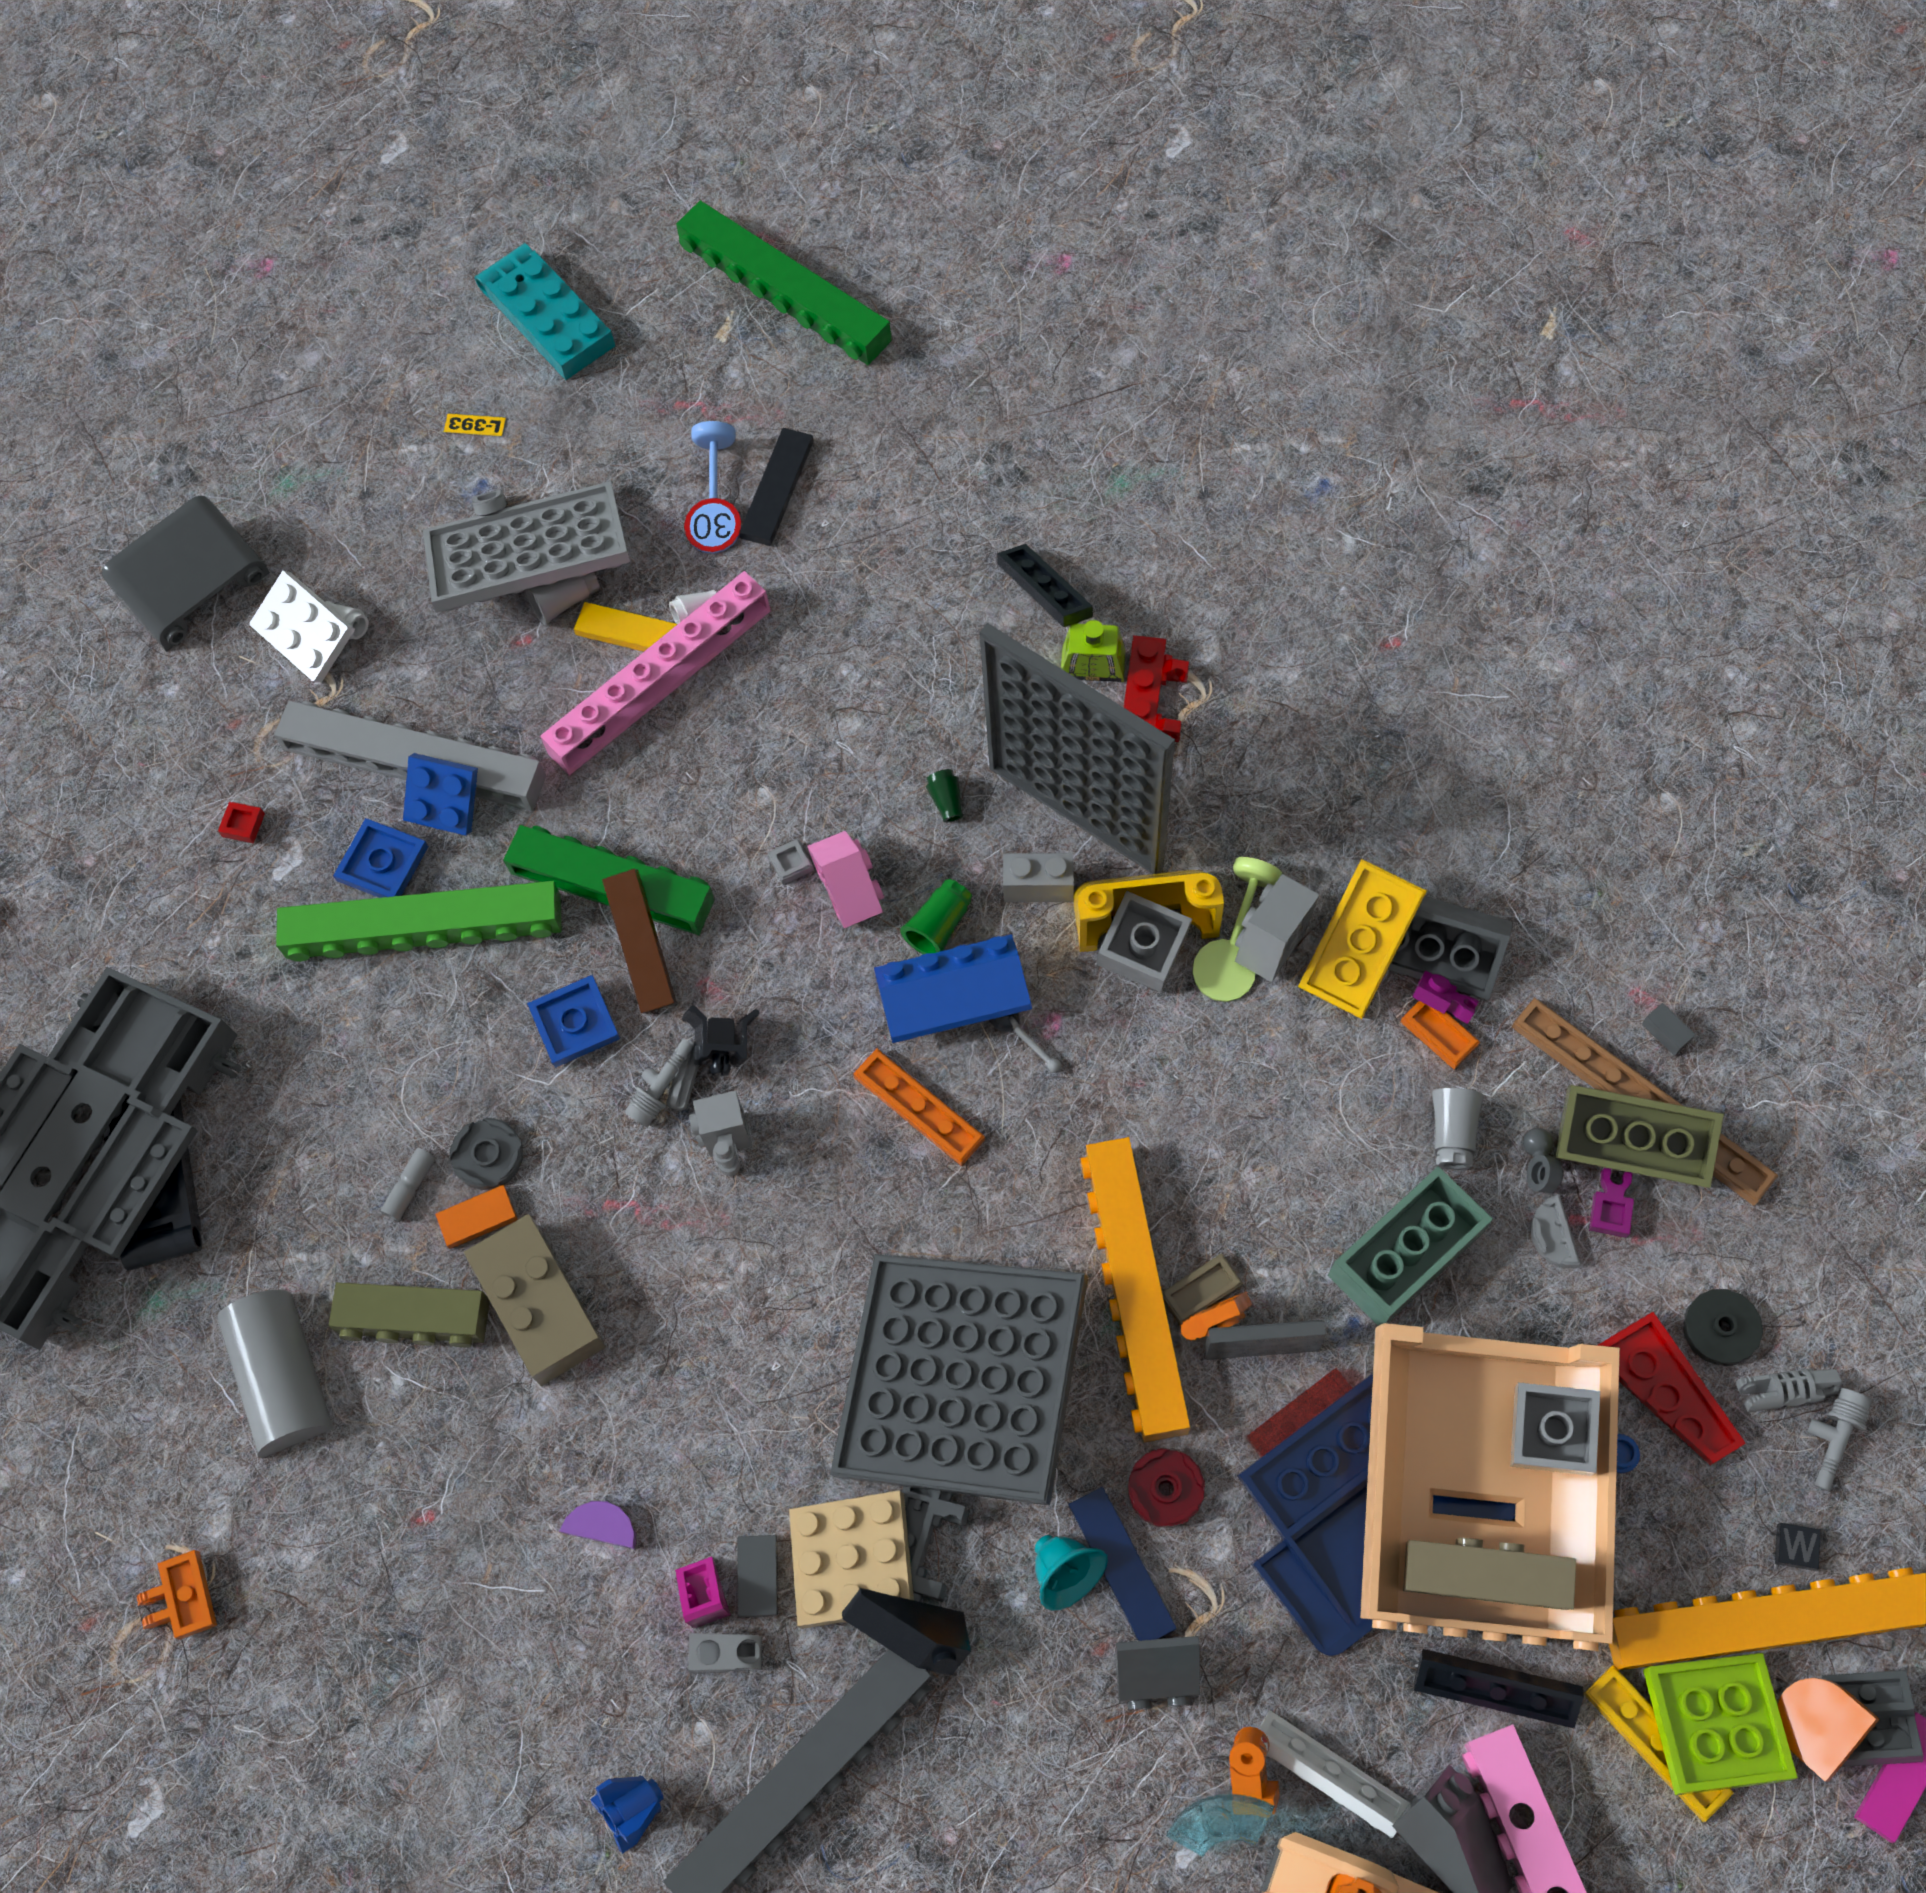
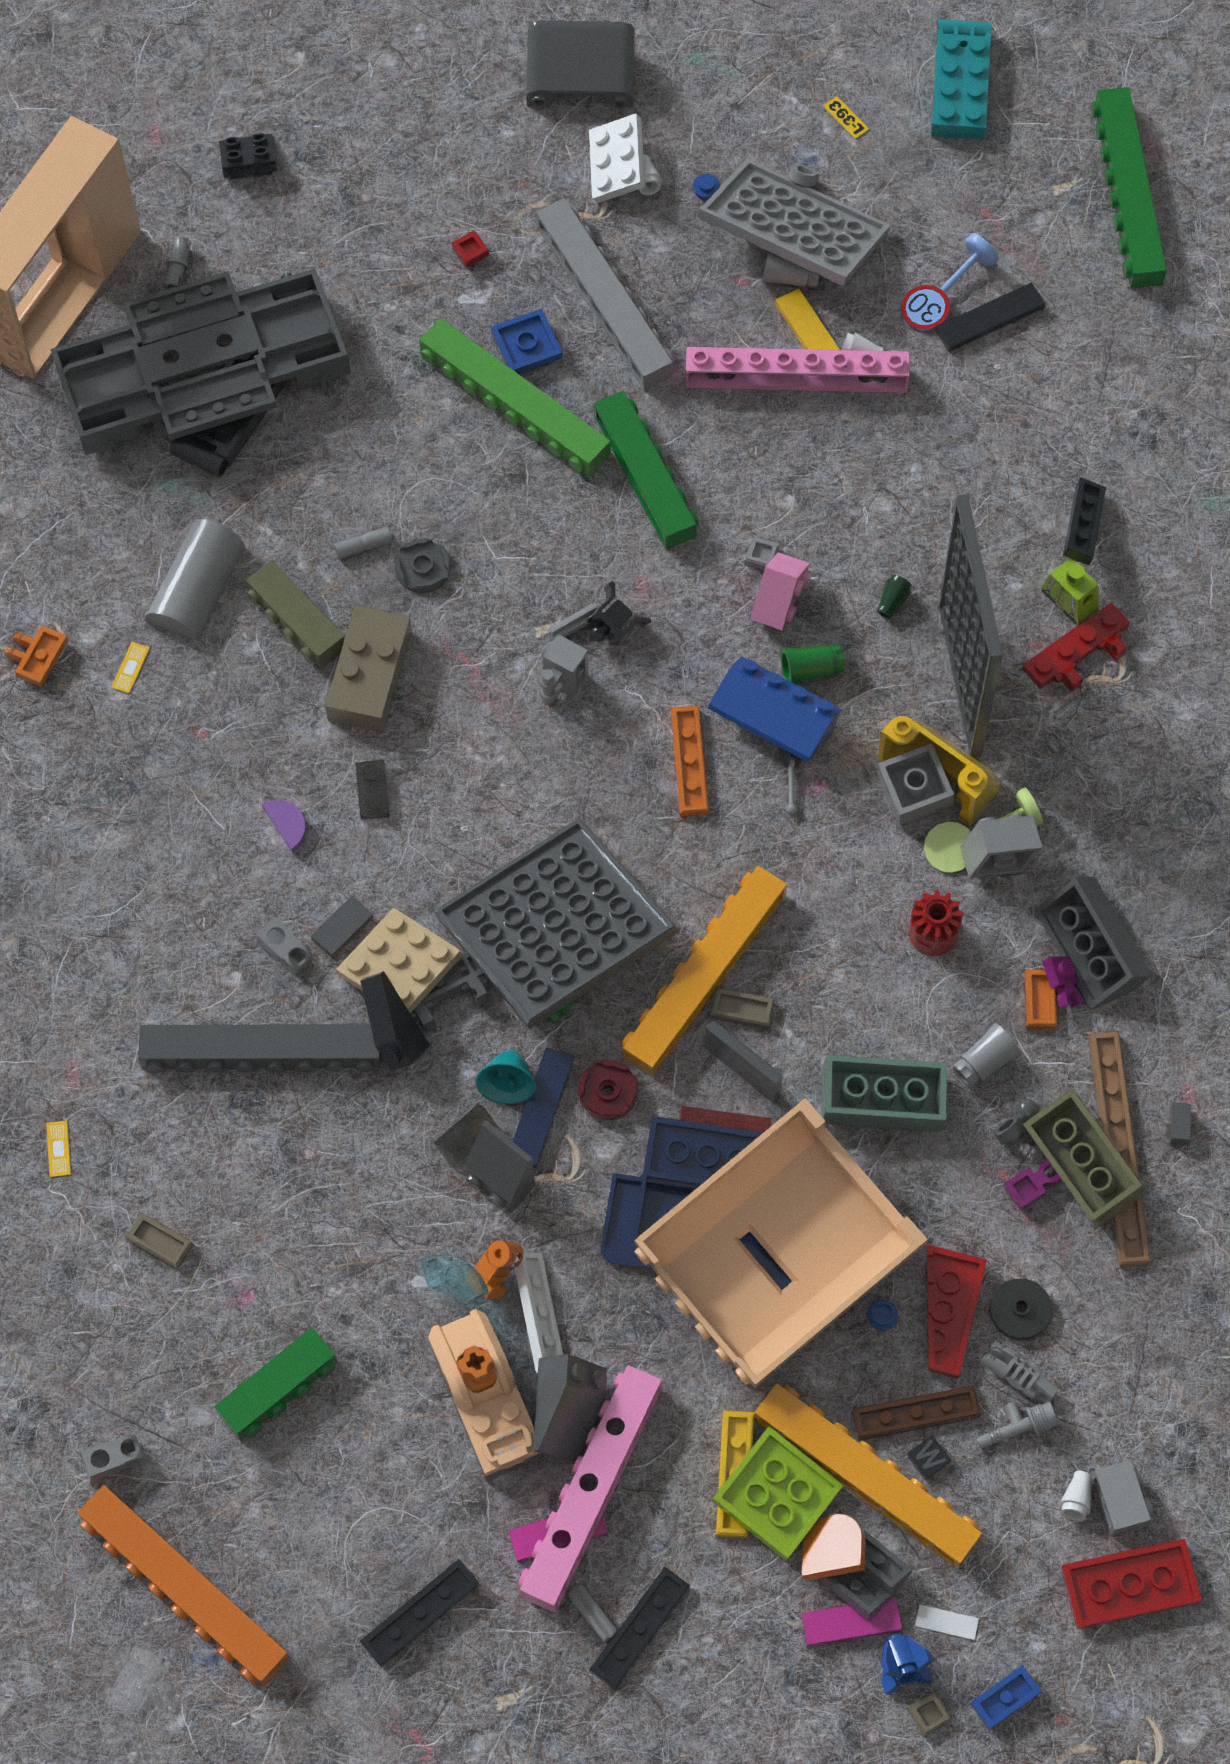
camera: 40 degrees right, 0 degrees up
blue plate [403,753,478,836] -> none
orange tile [435,1185,518,1249] -> none
blue plate [527,975,620,1068] -> none
blue brick [590,1775,664,1854] -> none
reddish brown tile [602,869,677,1014] -> none
light grey piece [624,1038,695,1128] -> none
dark pink slope [675,1556,731,1629] -> none
light grey brick [1003,853,1074,902] -> none
orange hinge [1180,1291,1252,1341] -> none
yellow tile [1298,859,1428,1019] -> none
dark tan brick [1403,1538,1576,1610] -> none
black plate [1414,1649,1584,1728] -> none
light grey brick [1510,1382,1600,1476] -> none
light grey tile [1530,1194,1581,1268] -> none
none -> yellow sticker [111,642,150,693]
none -> clear smoke plate [355,760,390,820]
none -> clear smoke plate [434,1103,499,1168]
none -> blue plate [693,174,720,201]
none -> reddish brown tile [852,1385,981,1441]
none -> red gear [908,890,963,956]

